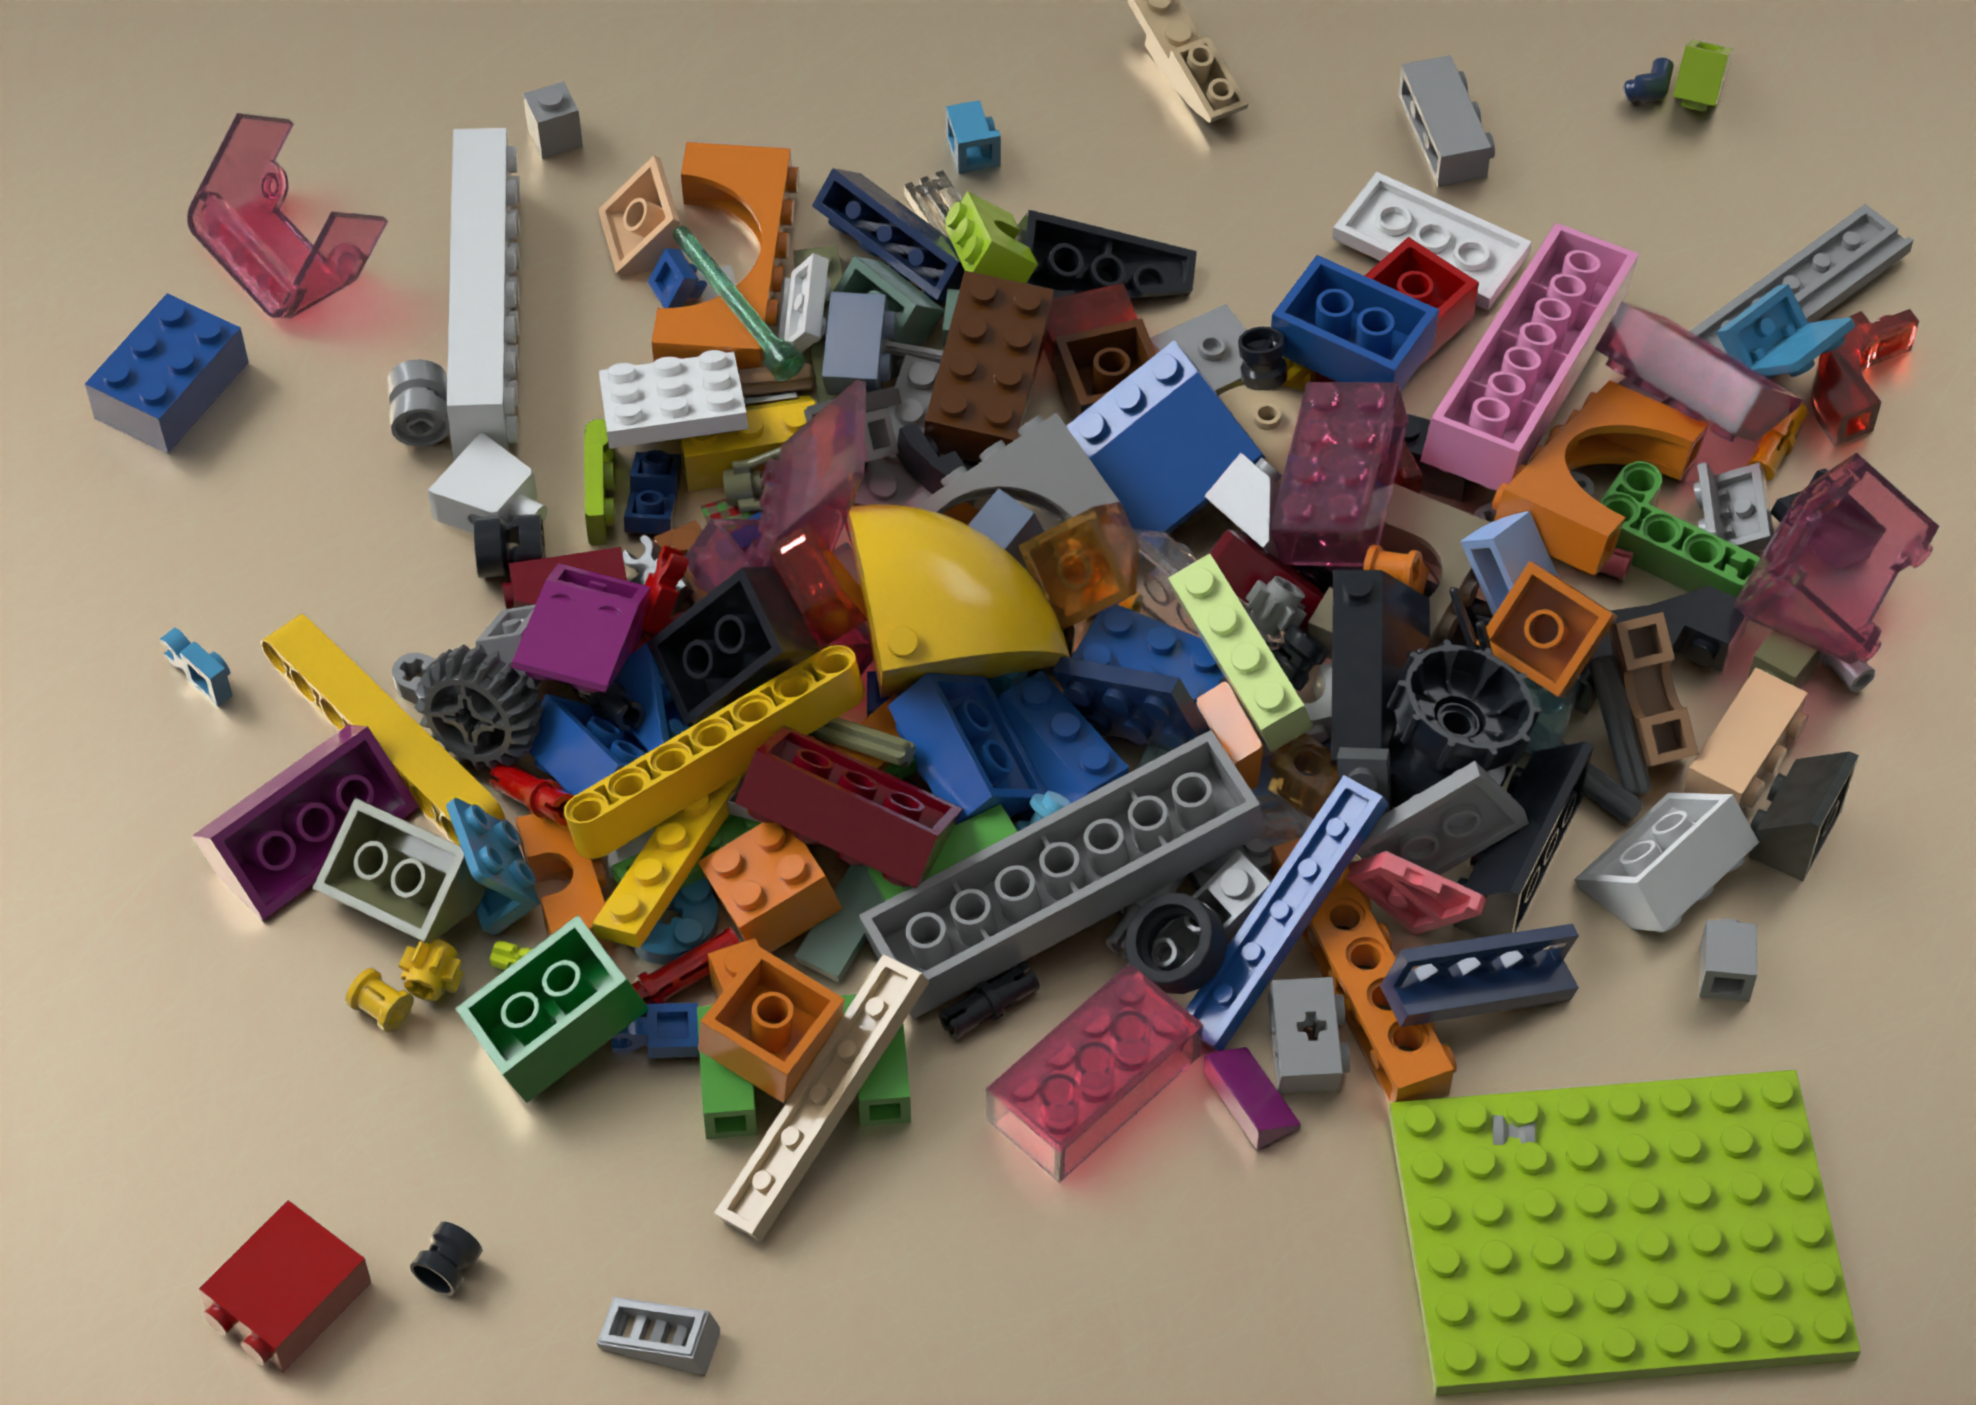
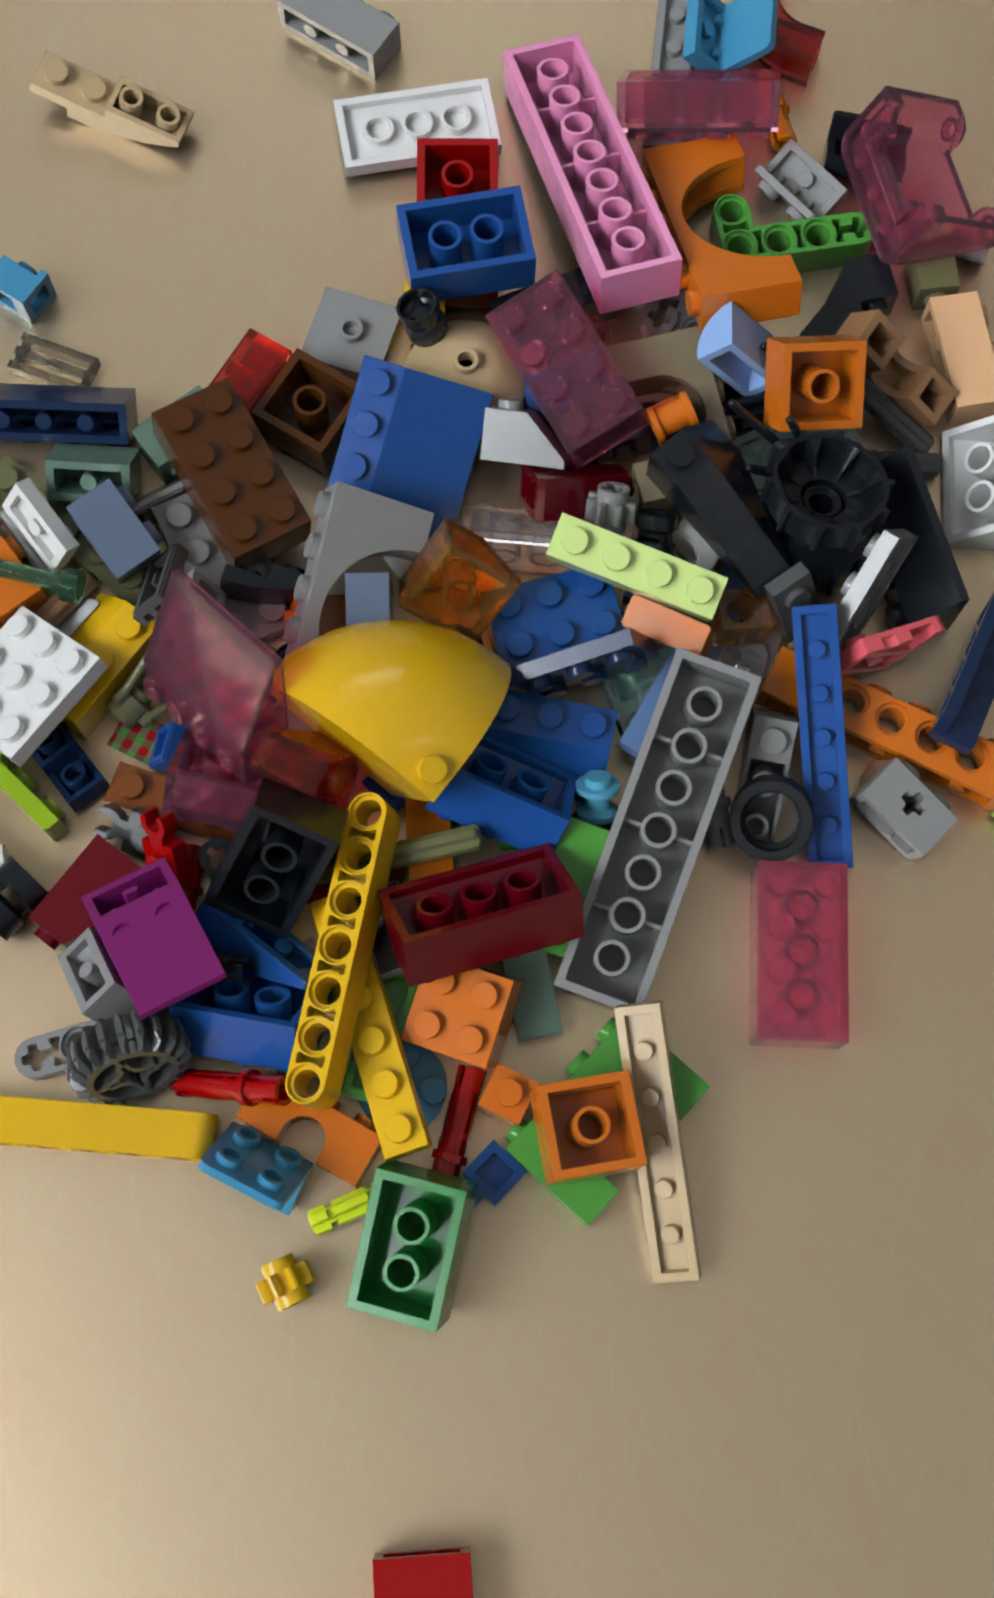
camera: 45 degrees left, 20 degrees up
magenta slope [192,725,419,920] -> none
olive slope [313,798,487,944] -> none
yellow bush [345,968,414,1033] -> none
black wheel [410,1221,483,1296] -> none
light grey slope [597,1297,720,1375] -> none
black pin [939,962,1040,1040] -> none
lime arch [945,191,1038,284] -> none
black wedge [1015,210,1197,303] -> none
magenta slope [1203,1047,1301,1150] -> none

